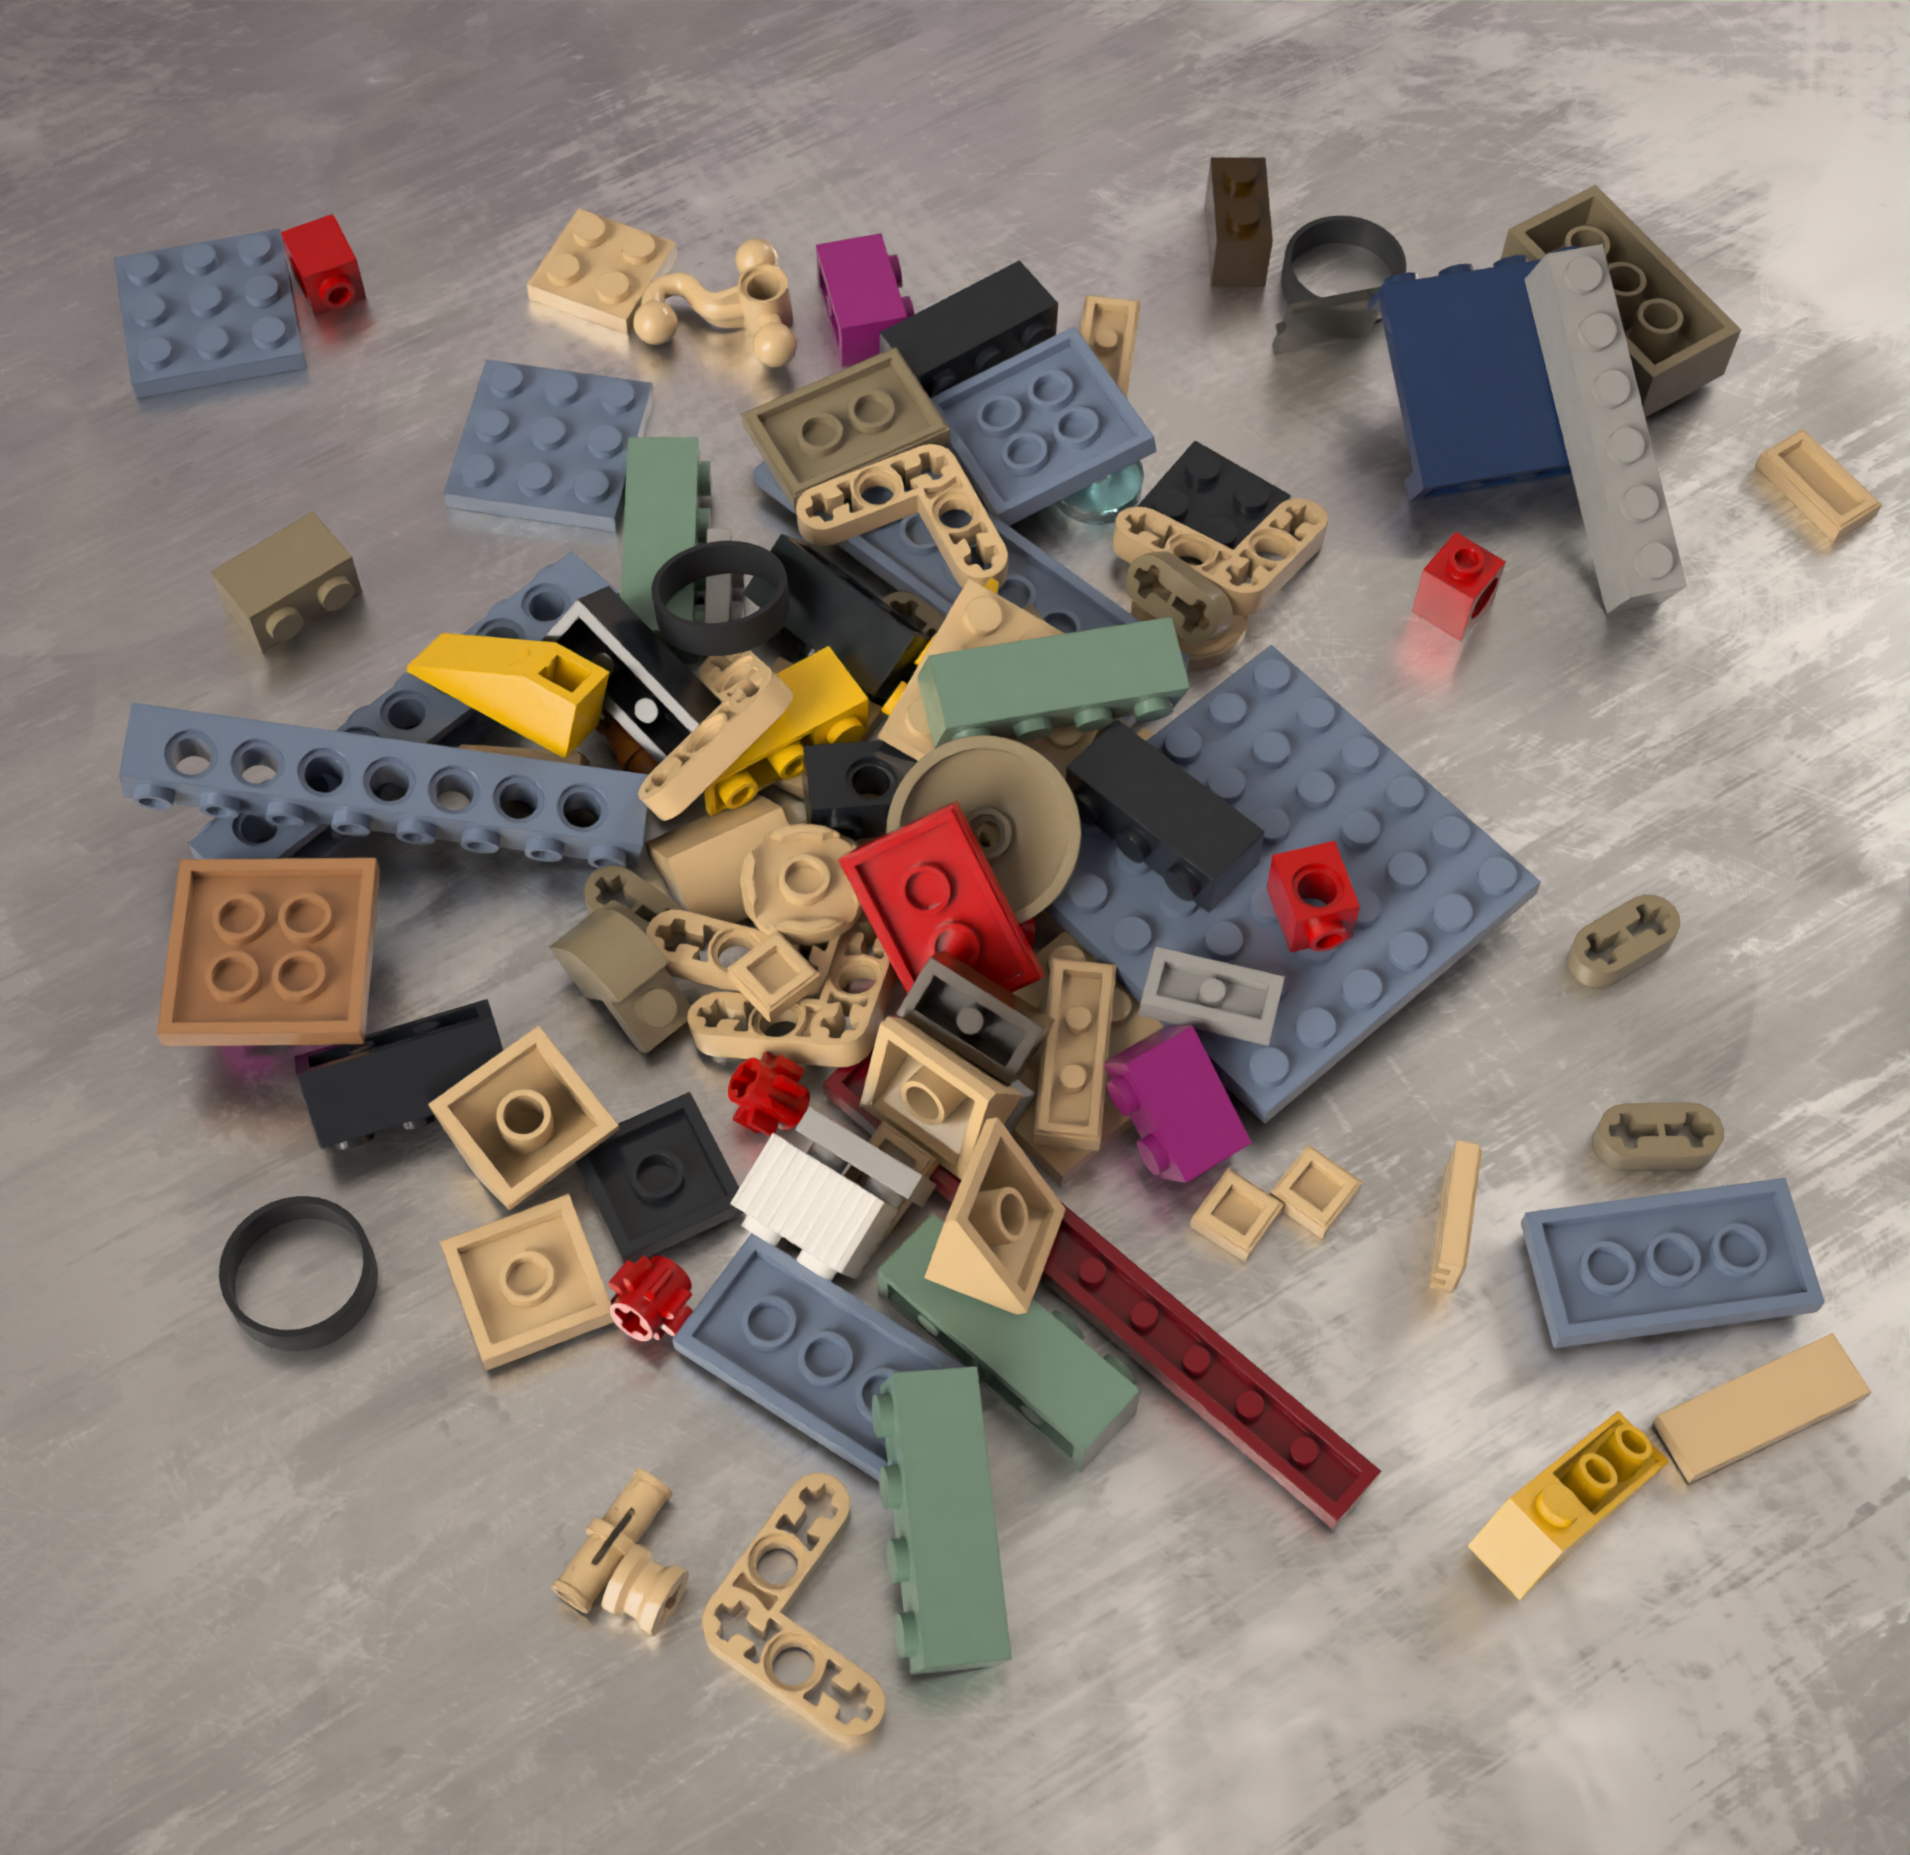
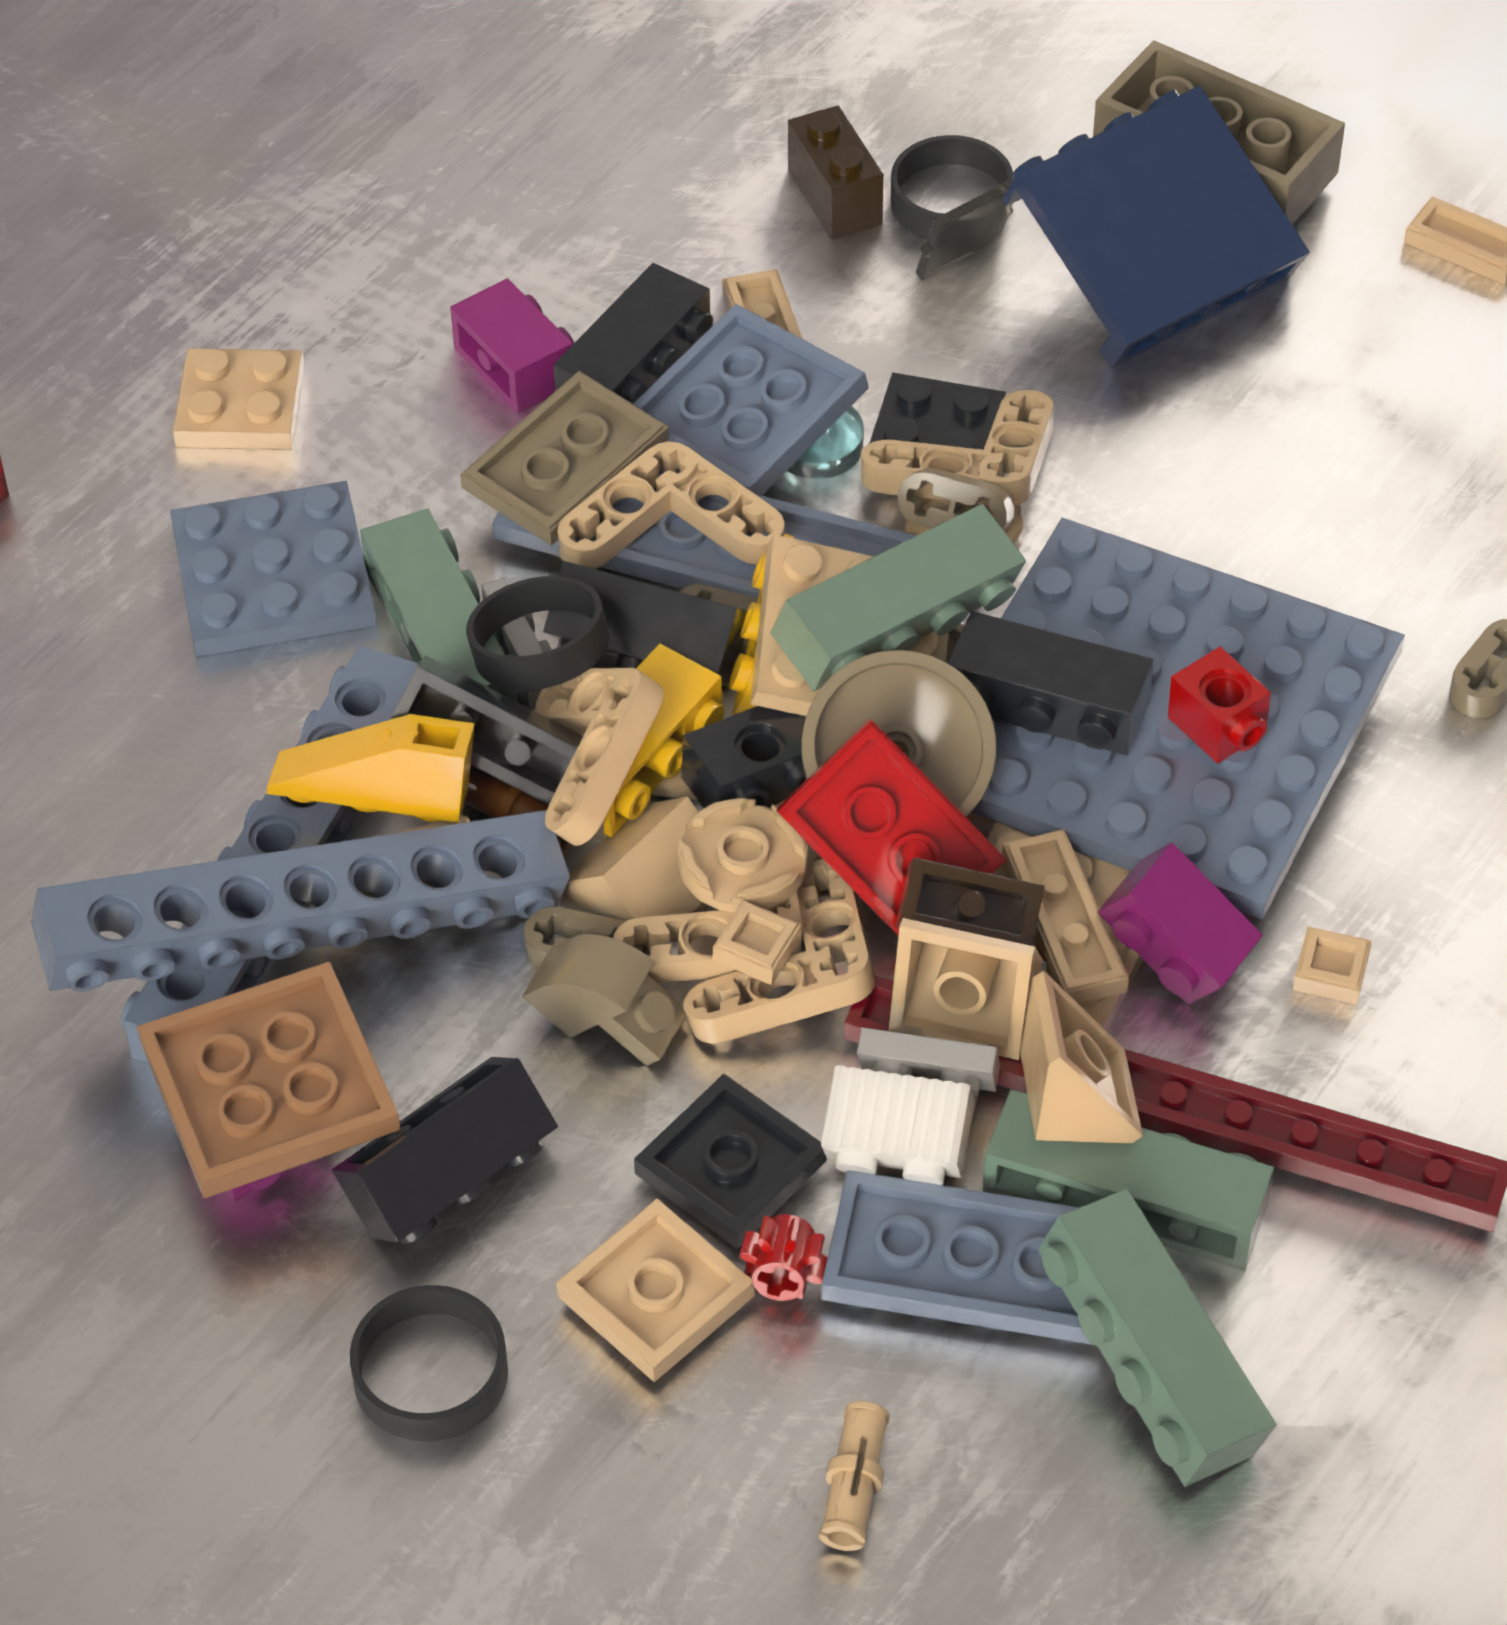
camera: 20 degrees left, 10 degrees down
dark tan brick [211,511,363,652] -> none
tan slope [429,1025,620,1210] -> none
tan wheel [602,1544,689,1637] -> none
tan piece [633,238,797,367] -> none
tan beam [702,1473,886,1745] -> none
red gear [728,1051,810,1137] -> none
light grey plate [1139,947,1285,1046] -> none
tan tile [1190,1168,1284,1263] -> none
red brick [1412,532,1506,641] -> none
tan tile [1428,1140,1482,1292] -> none
light grey brick [1525,244,1687,614] -> none

